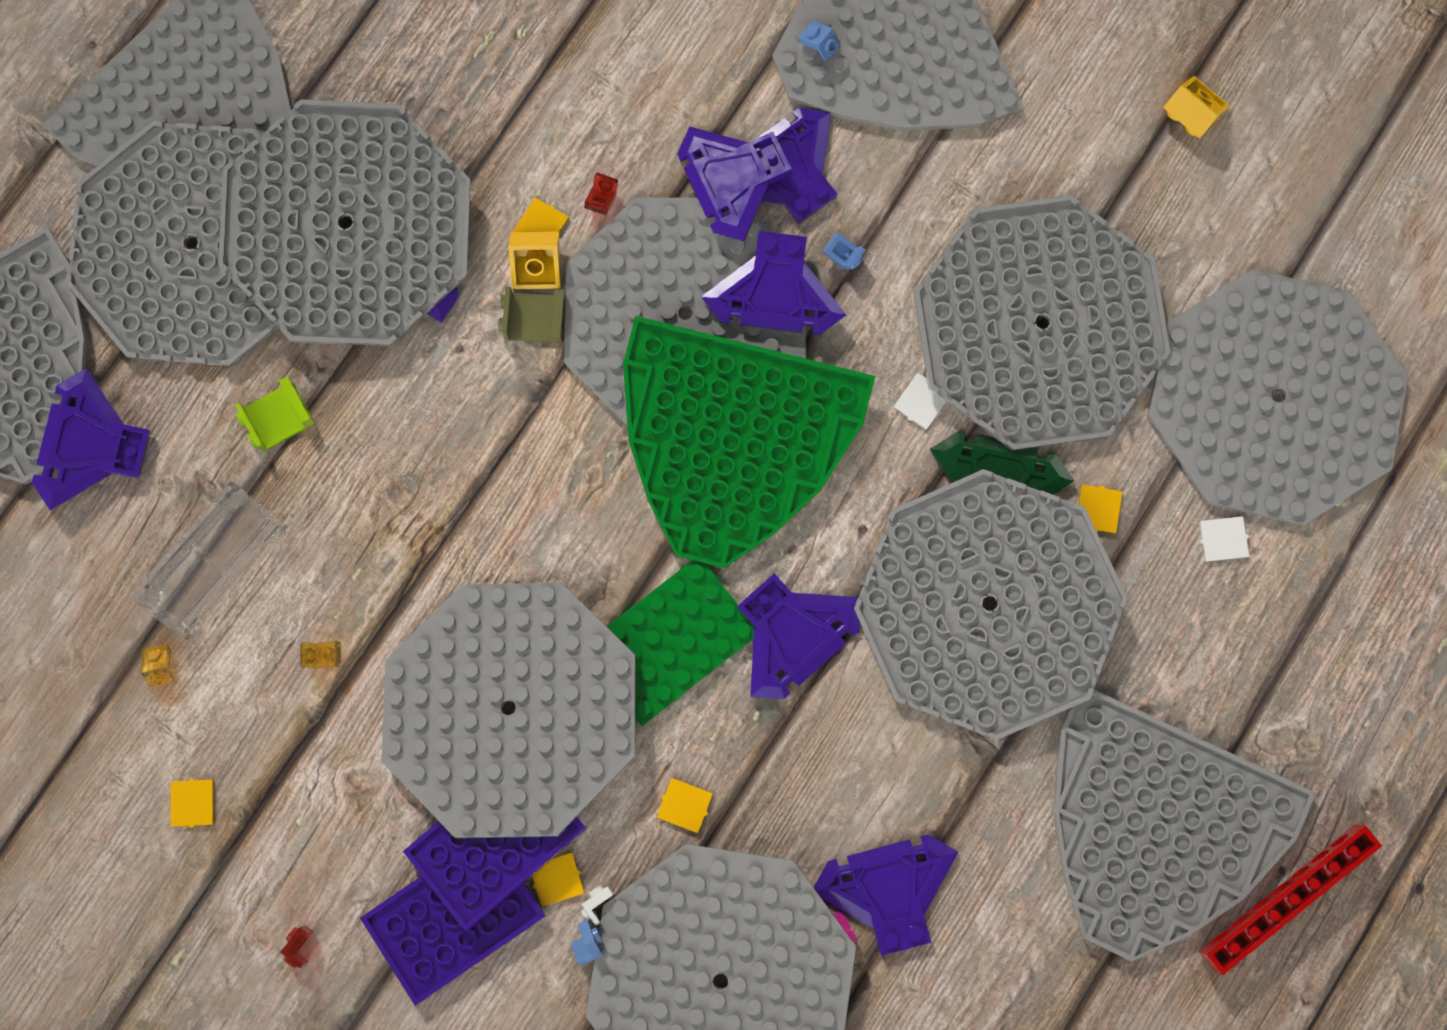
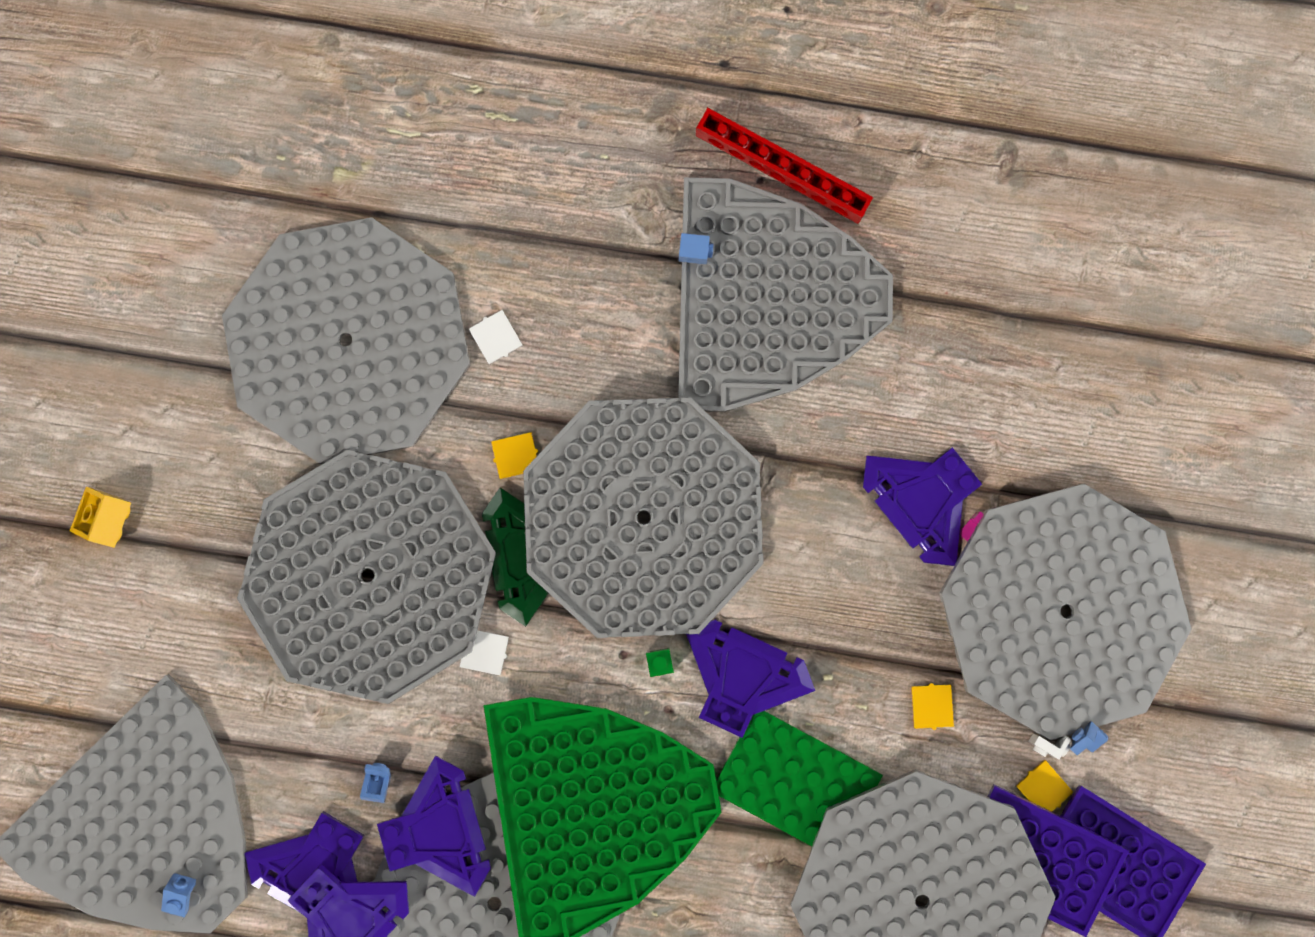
camera: 115 degrees left, 5 degrees up
none -> green brick [646,648,674,677]
none -> medium blue brick [679,233,714,265]

